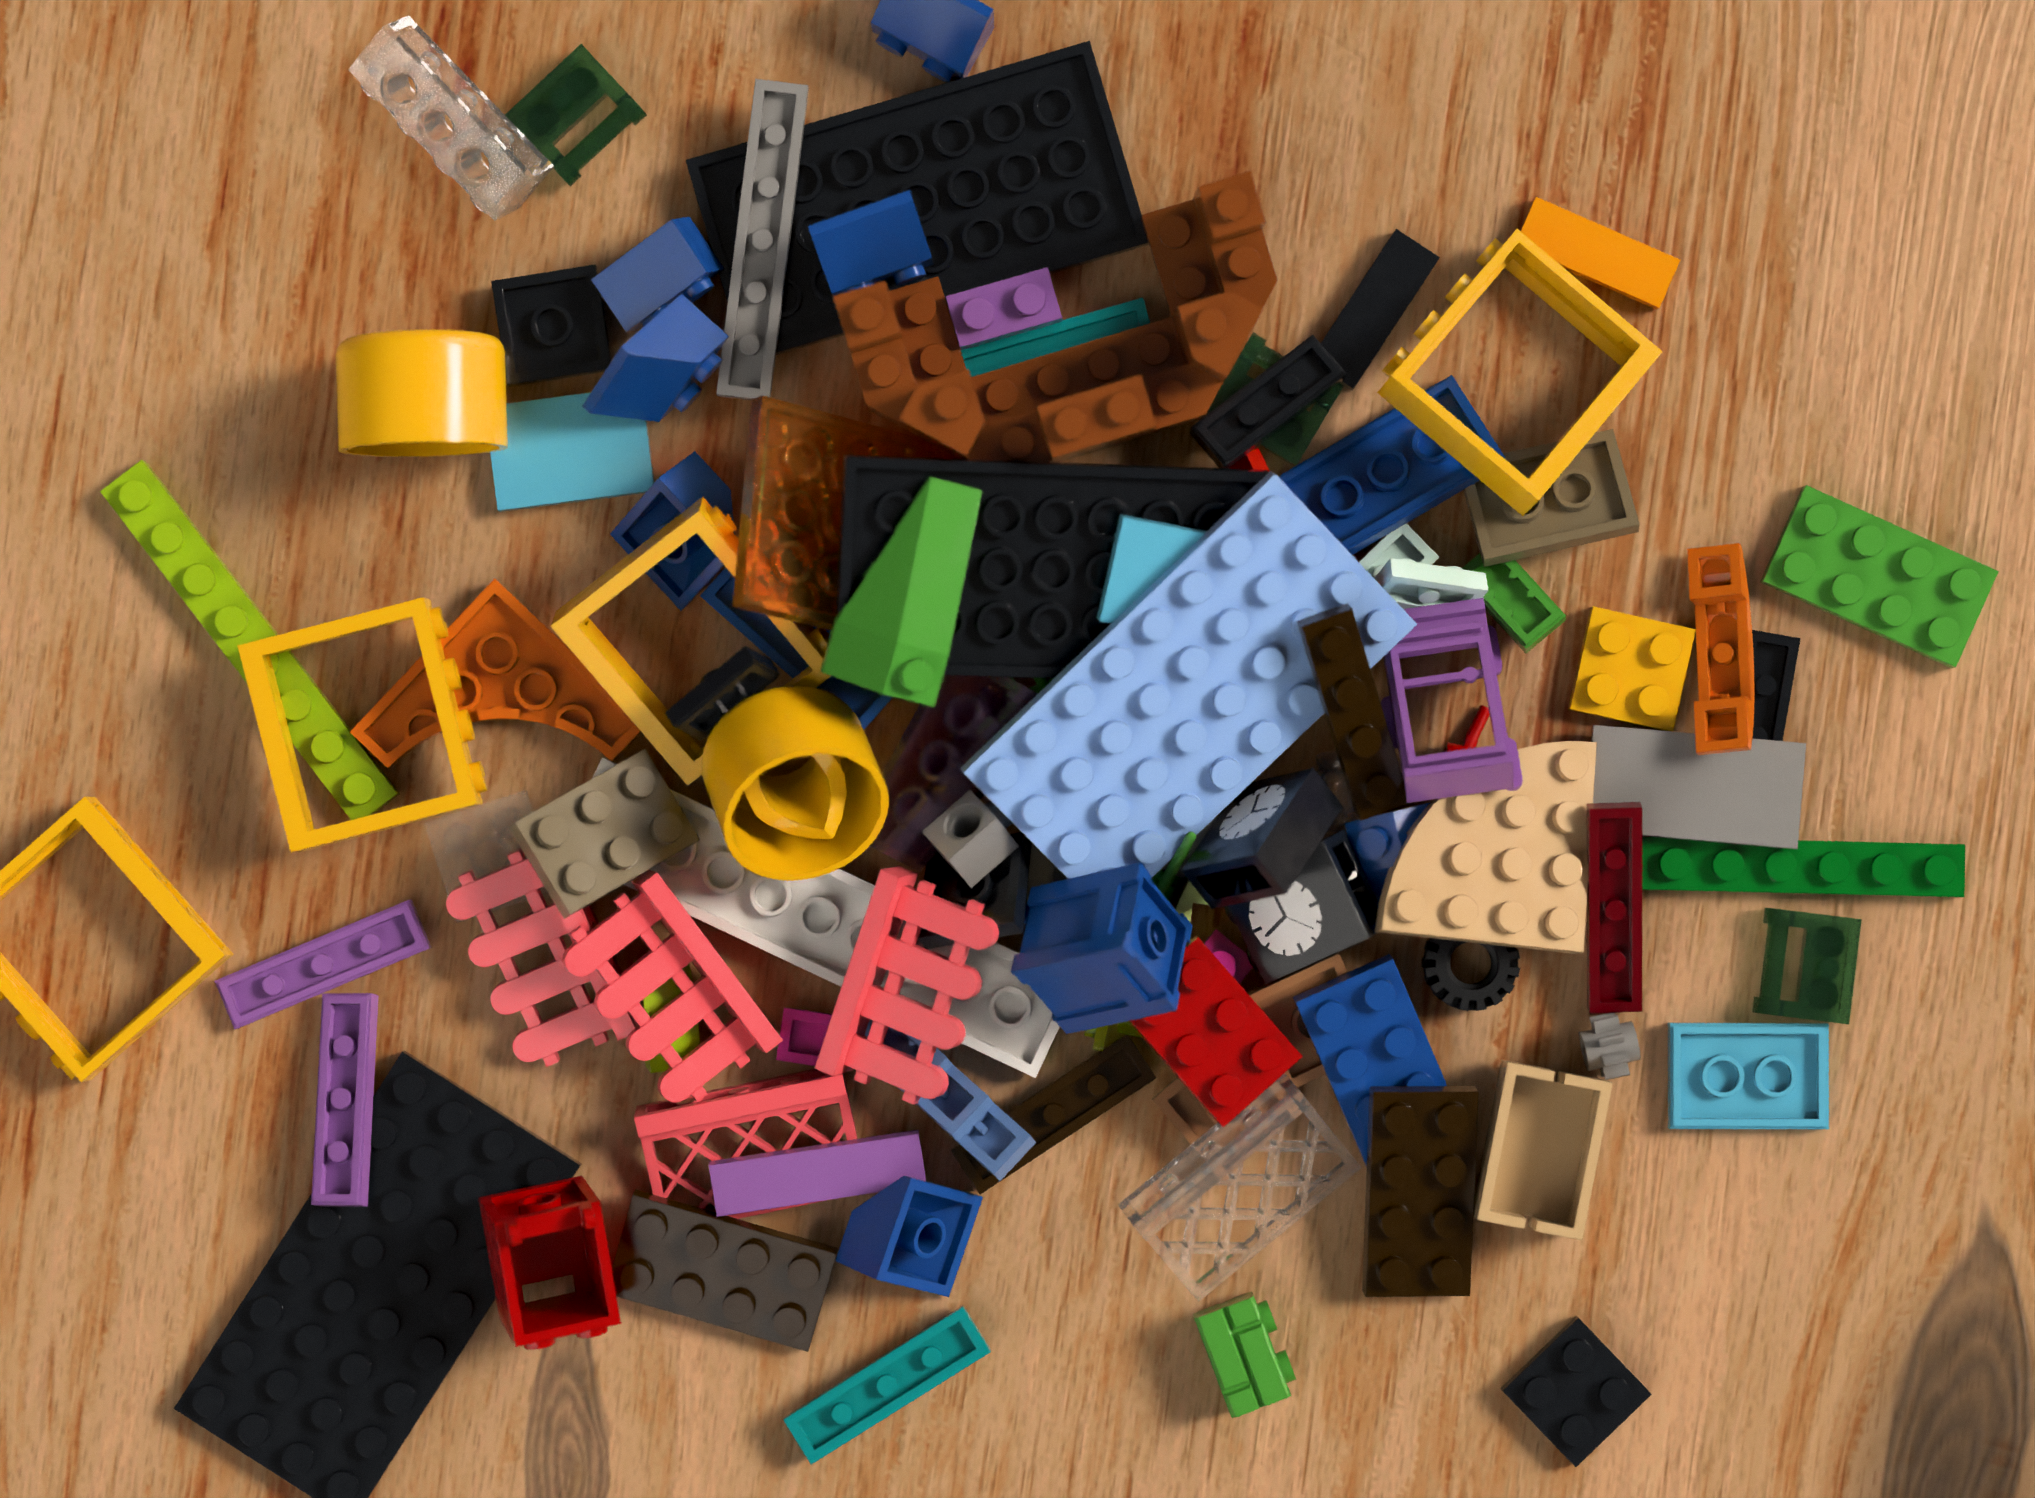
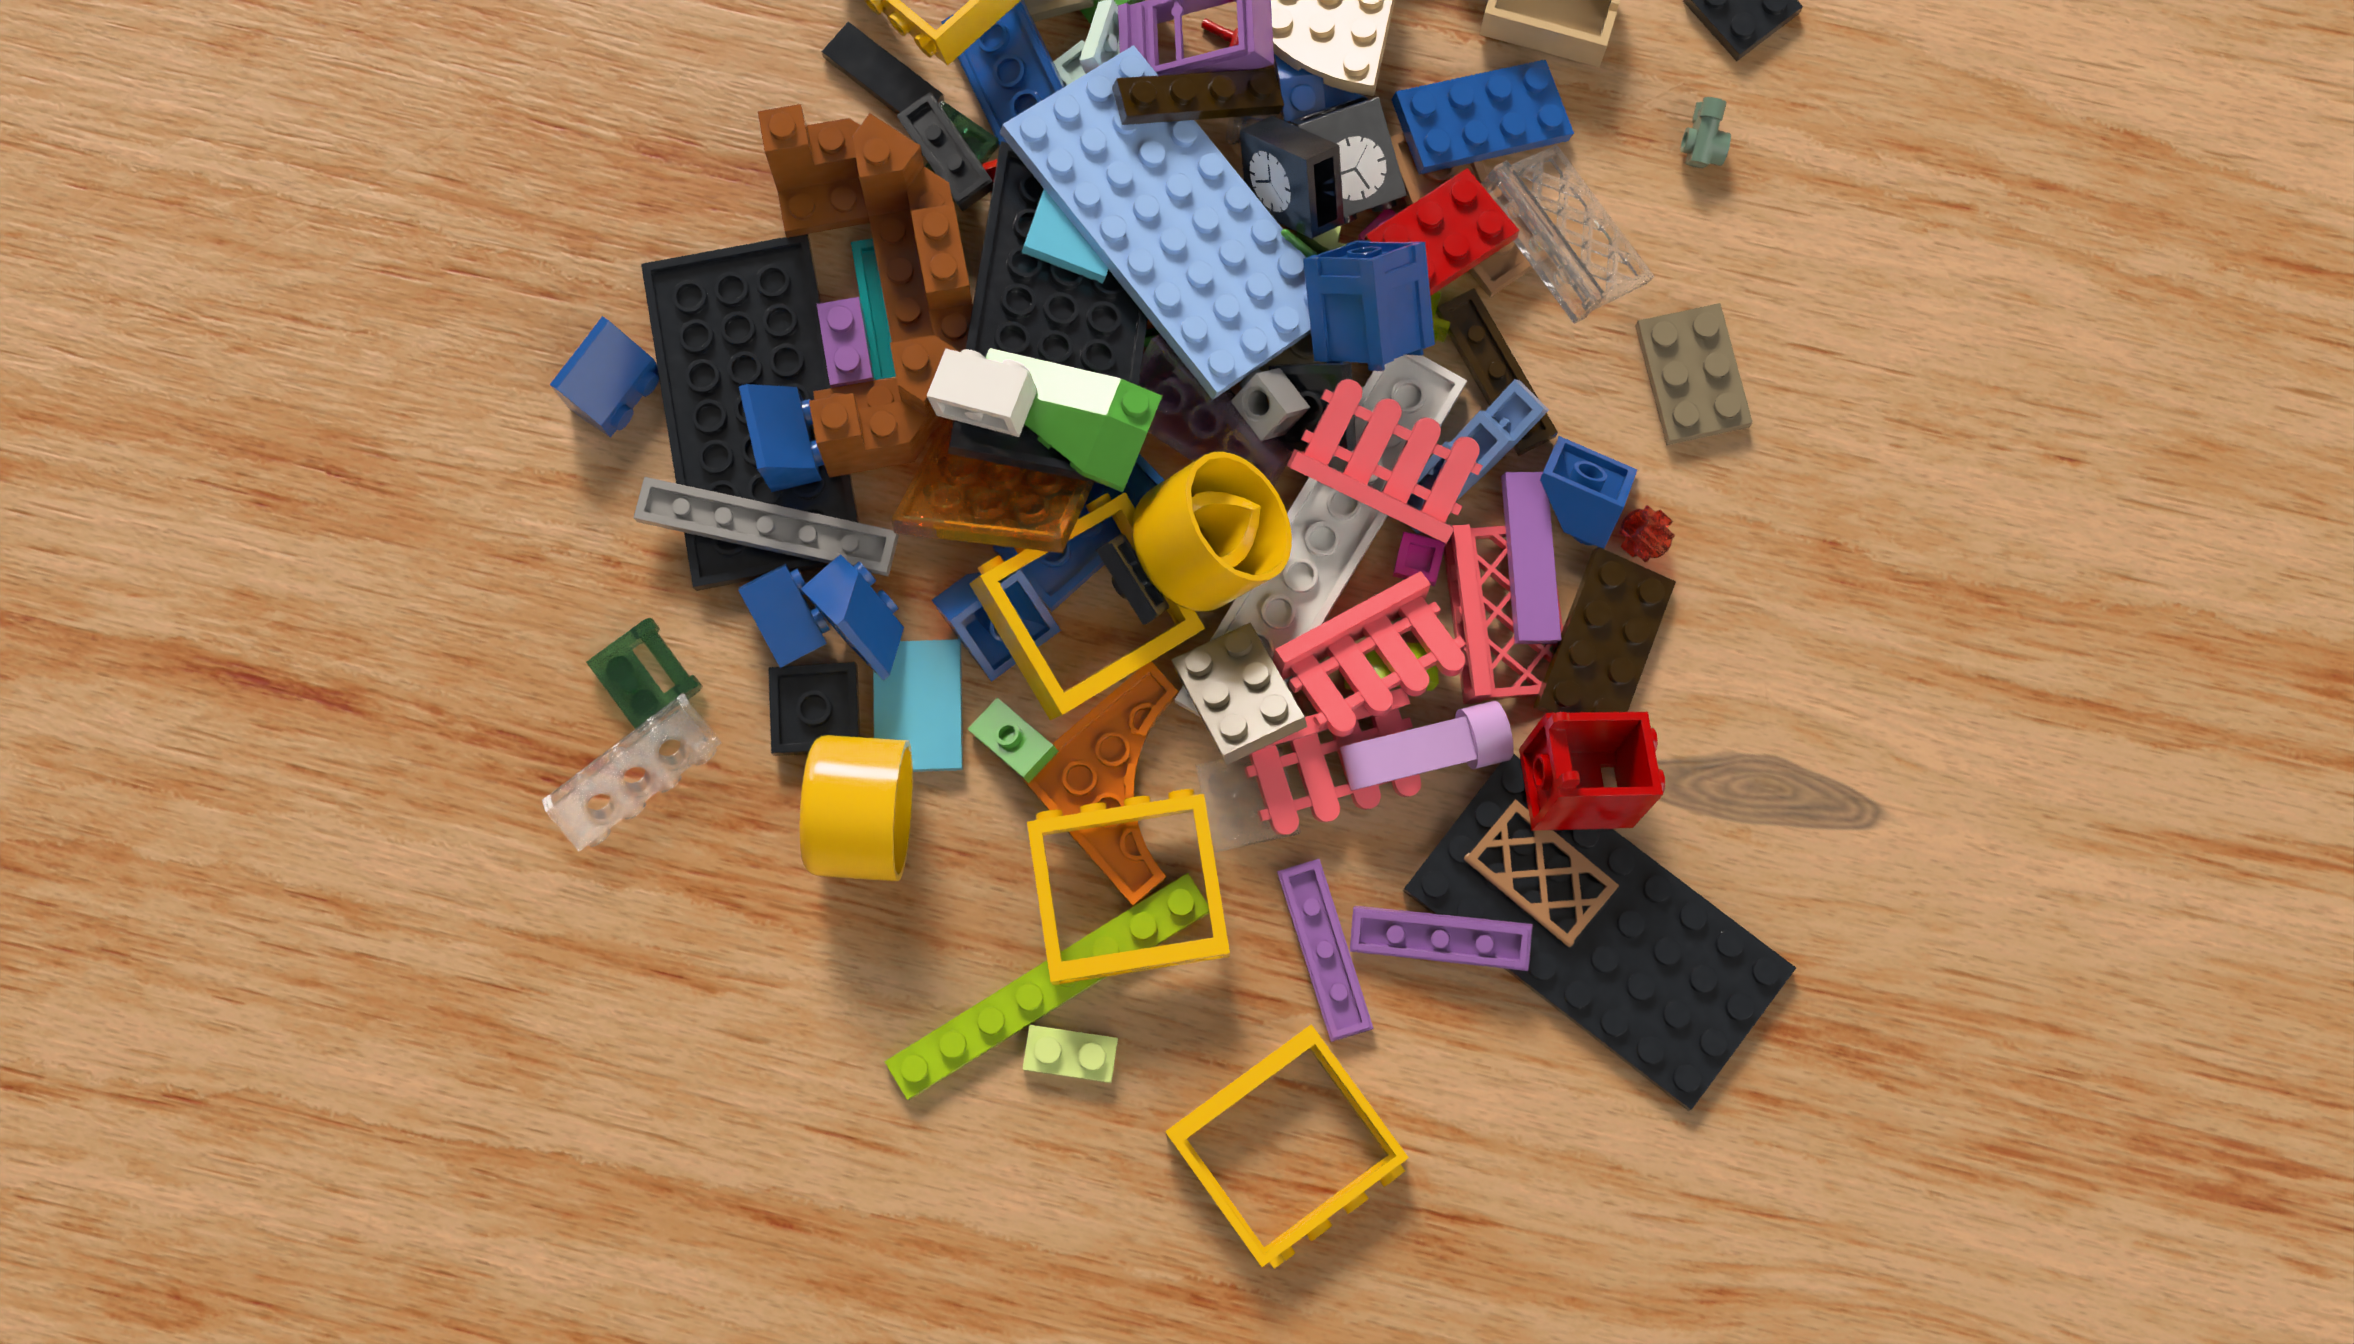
camera: 85 degrees left, 10 degrees down
teal plate [783,1305,991,1465] -> none
bright green brick [1193,1292,1296,1418] -> none
dark brown plate [1362,1086,1479,1297] -> none
black tyre [1421,938,1520,1011] -> none
none -> white brick [927,349,1037,437]
none -> bright green plate [968,698,1059,783]
none -> yellowish green plate [1023,1025,1118,1083]
none -> lavender beam [1340,701,1513,791]
none -> medium nougat window [1464,799,1619,947]
none -> clear red gear [1619,505,1675,562]
none -> dark tan plate [1635,303,1753,445]
none -> sand green plate [1680,97,1731,168]

